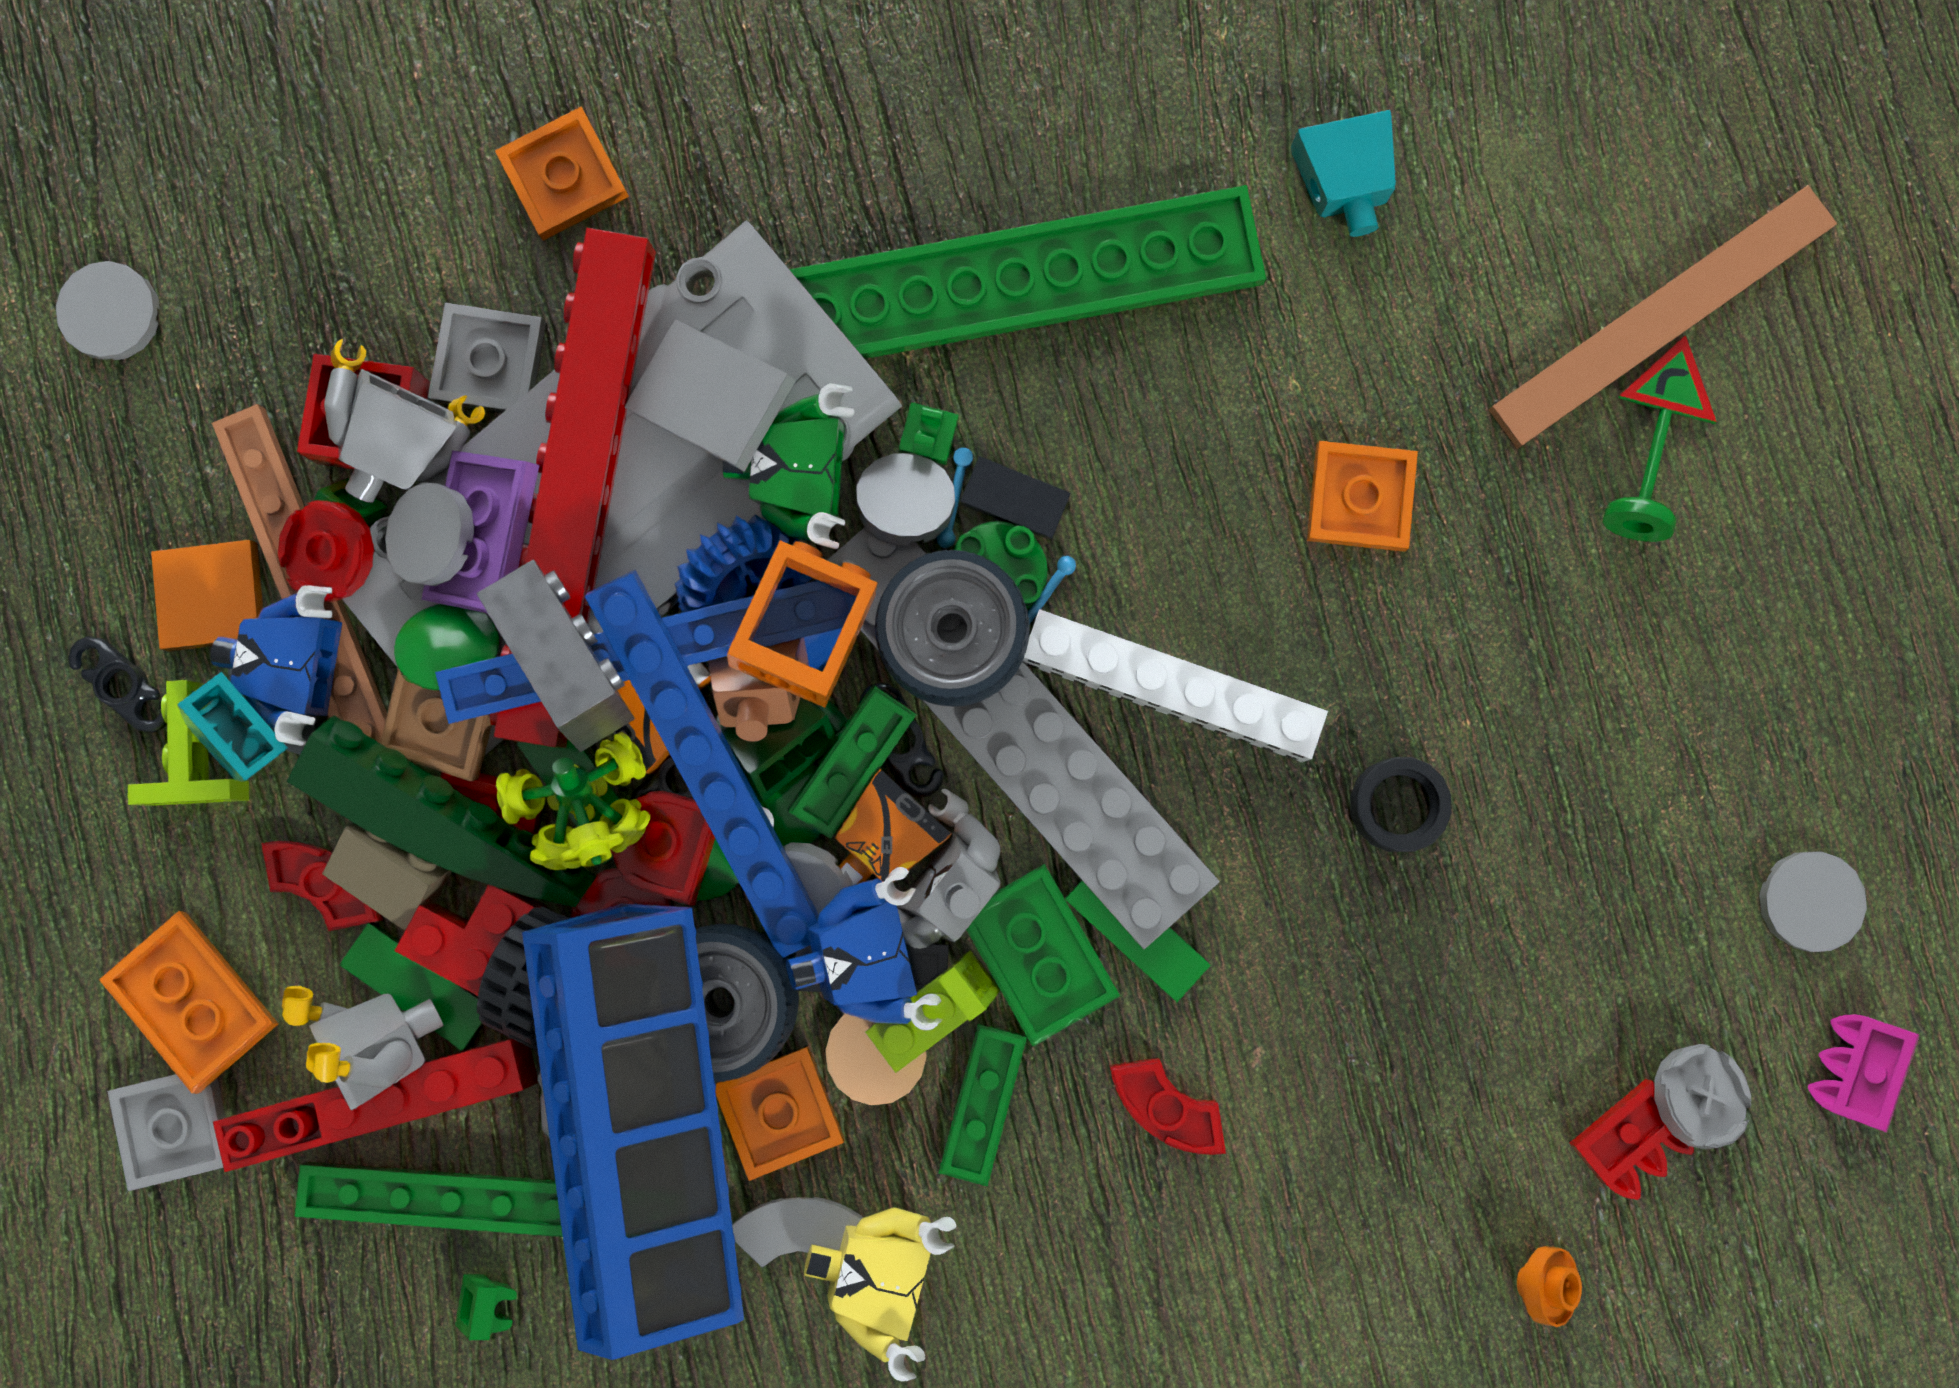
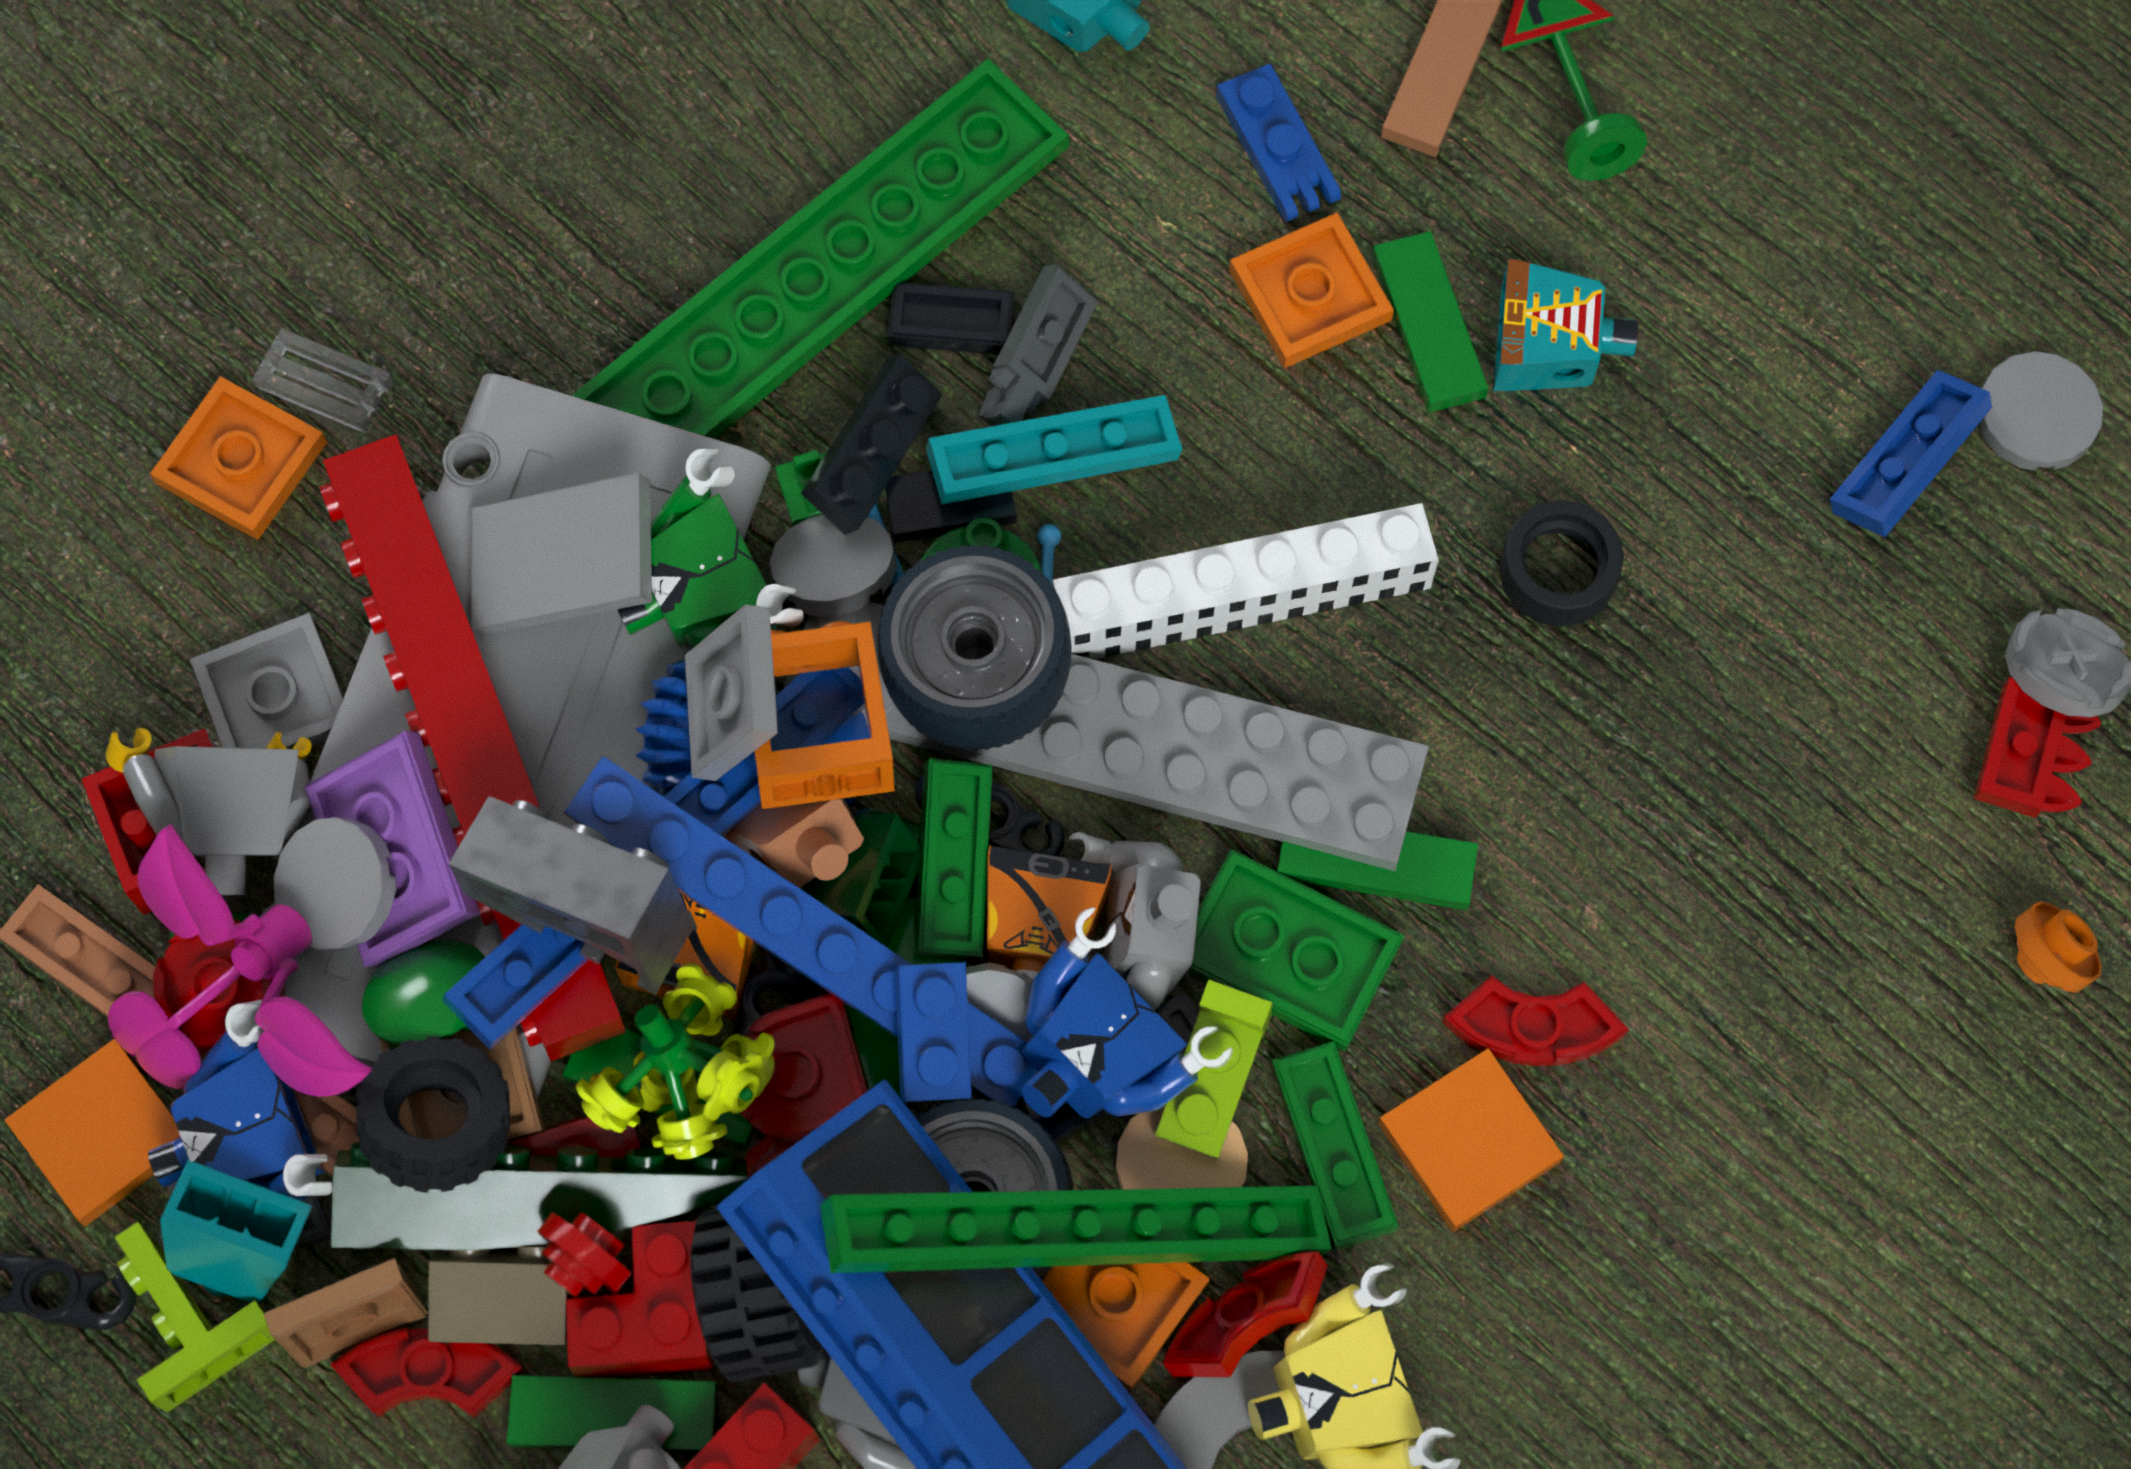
camera: 35 degrees left, 15 degrees down
none -> dark pink plant [108,824,372,1096]
none -> clear tile [252,328,394,433]
none -> medium nougat tile [263,1258,429,1368]
none -> black tyre [356,1036,510,1193]
none -> red plate [537,1212,631,1298]
none -> light grey tile [685,604,778,781]
none -> black plate [801,354,942,535]
none -> green plate [820,1186,1331,1273]
none -> black tile [888,282,1015,355]
none -> blue plate [895,963,972,1102]
none -> teal plate [926,395,1183,504]
none -> dark grey hinge [979,264,1098,426]
none -> red tile [1163,1251,1328,1378]
none -> blue hinge [1216,63,1341,222]
none -> green tile [1372,231,1489,413]
none -> orange tile [1378,1048,1565,1233]
none -> torso [1493,259,1638,391]
none -> blue plate [1830,370,1992,537]

